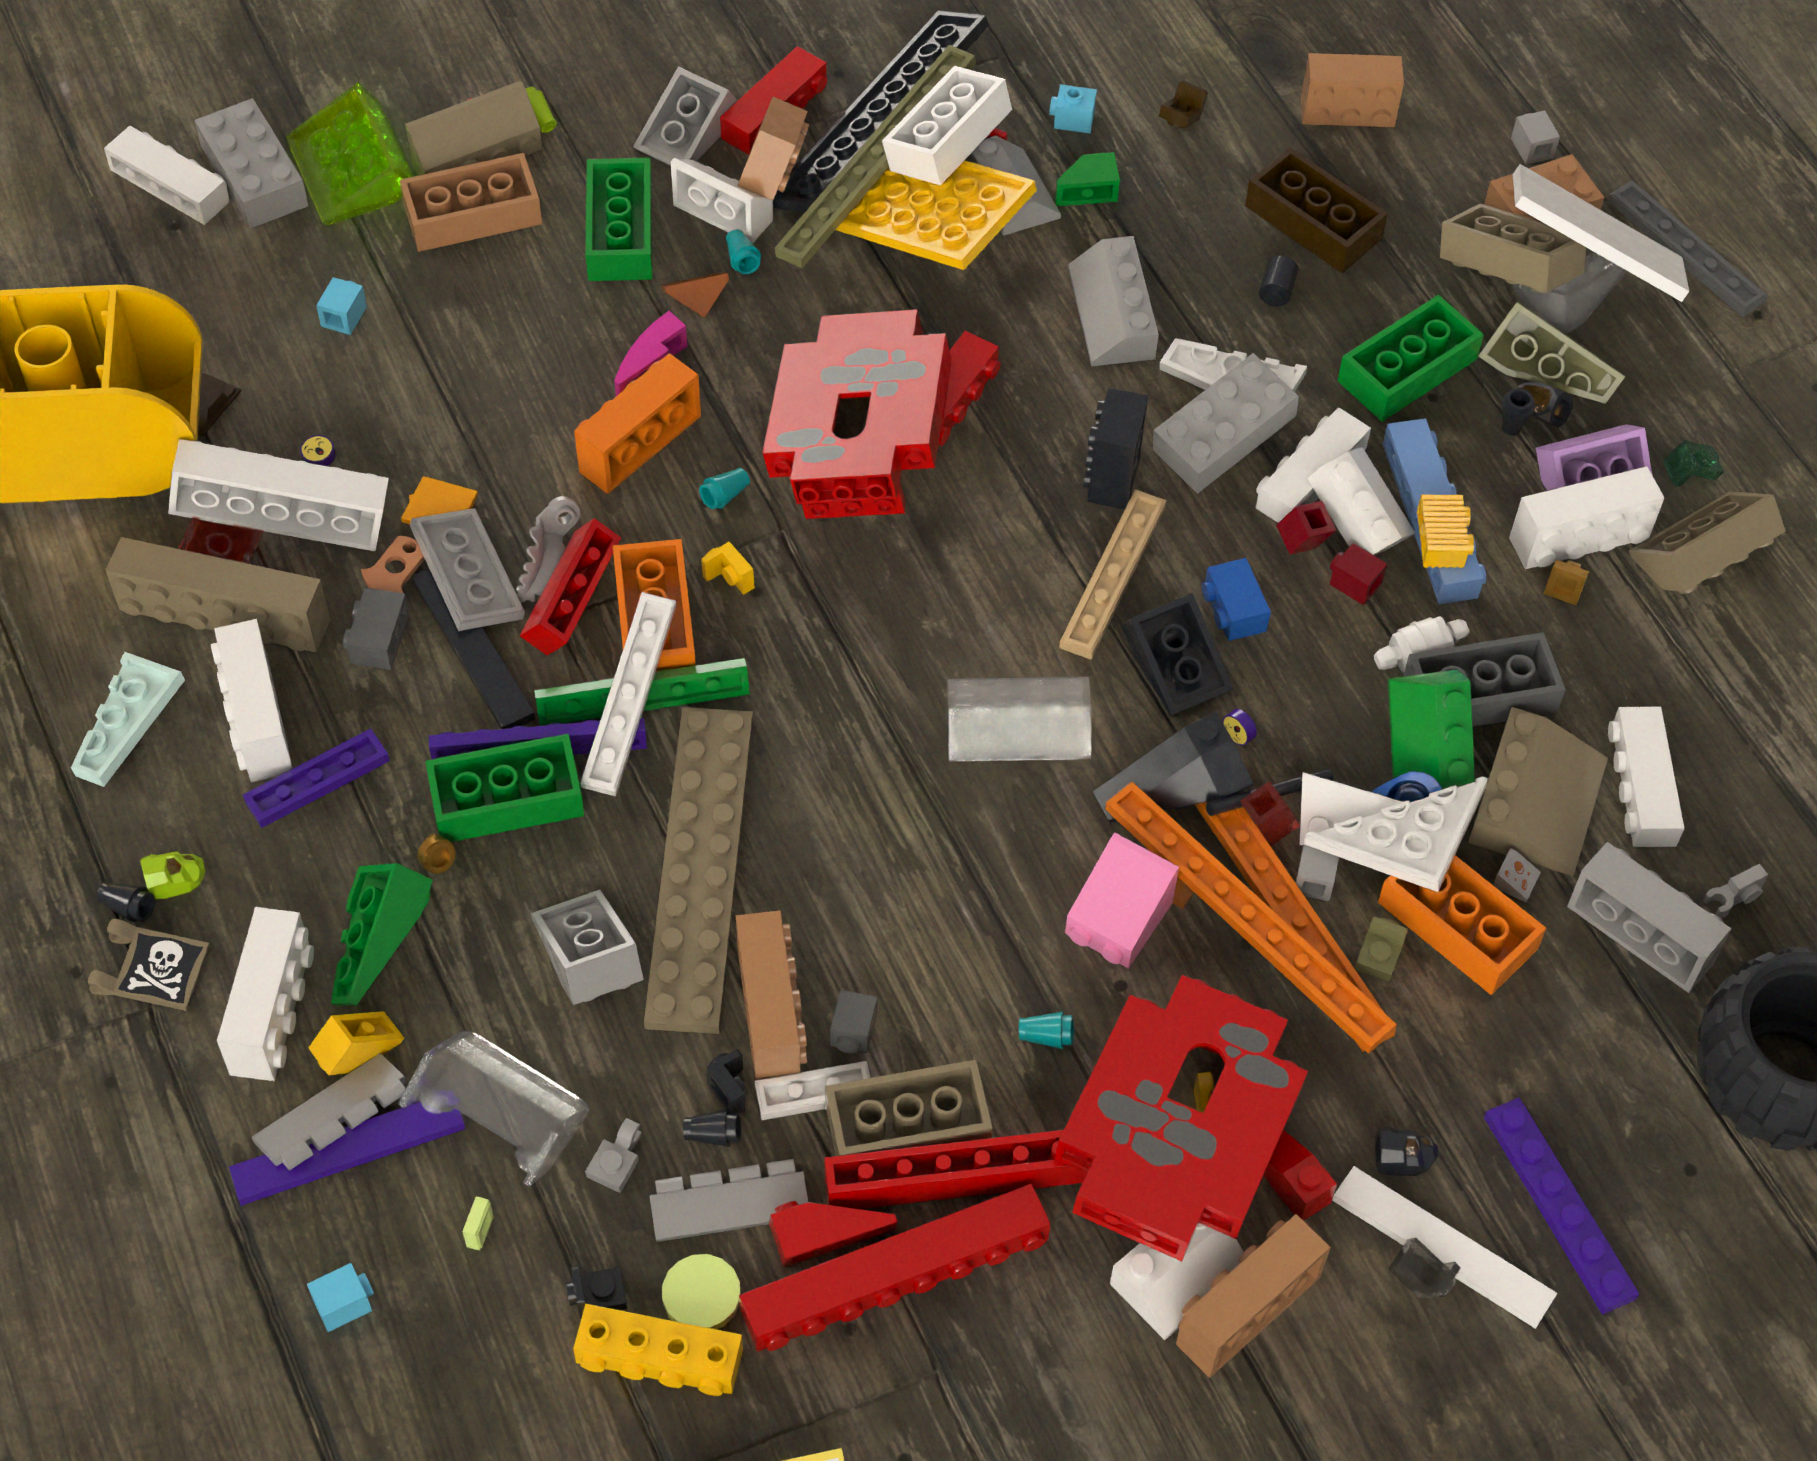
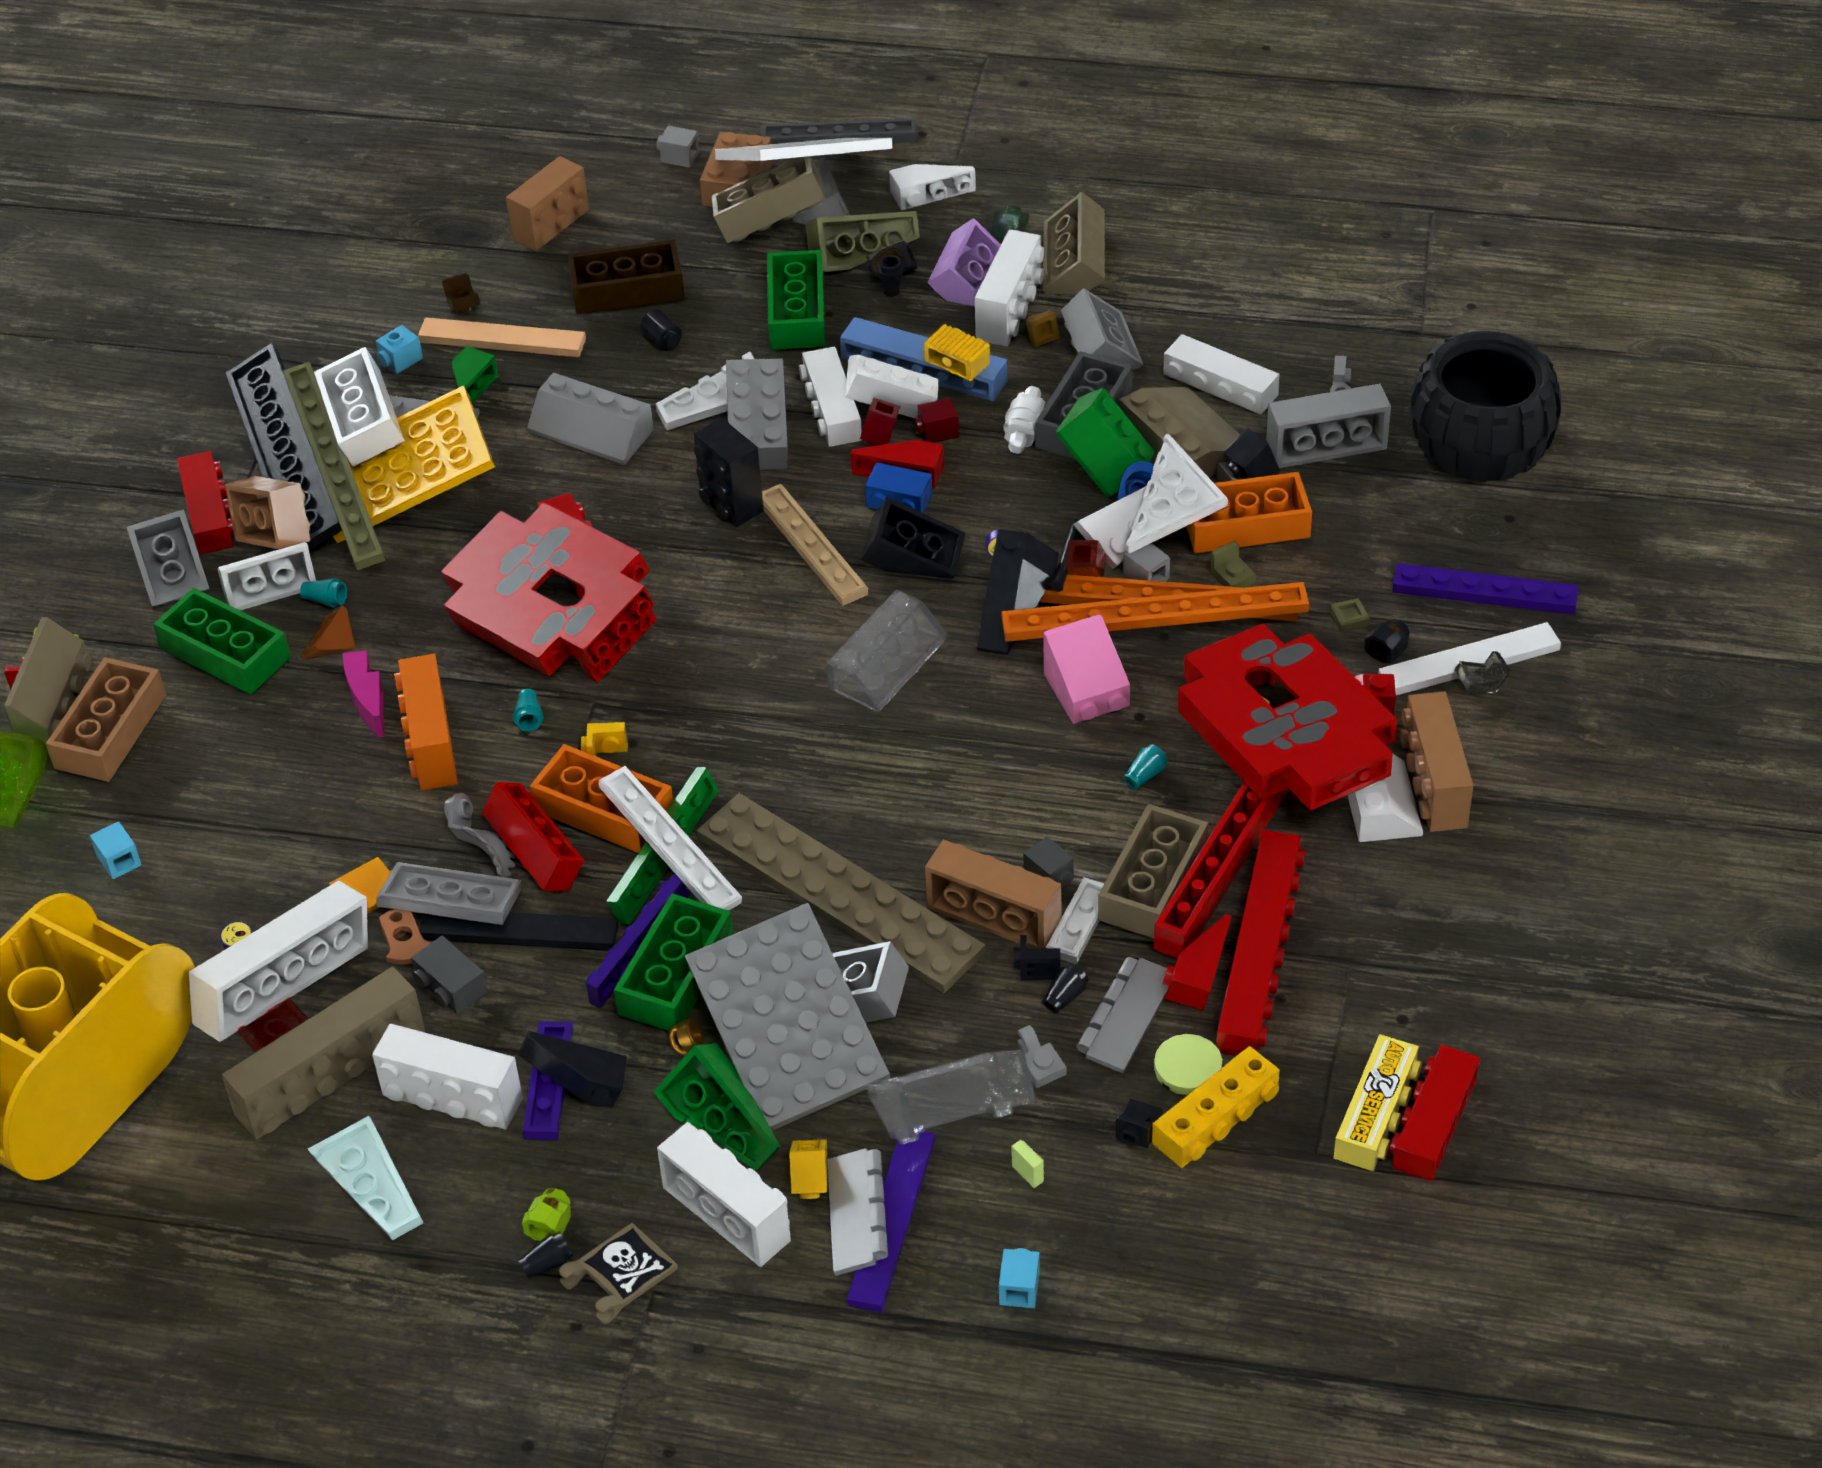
camera: 50 degrees left, 10 degrees down
none -> light nougat tile [418,317,586,357]
none -> black slope [519,1031,627,1108]
none -> light grey plate [685,902,890,1131]
none -> red slope [851,440,945,489]
none -> white slope [889,164,976,210]
none -> light grey slope [1061,288,1143,369]
none -> black slope [1224,428,1280,479]
none -> olive tile [1330,598,1370,633]

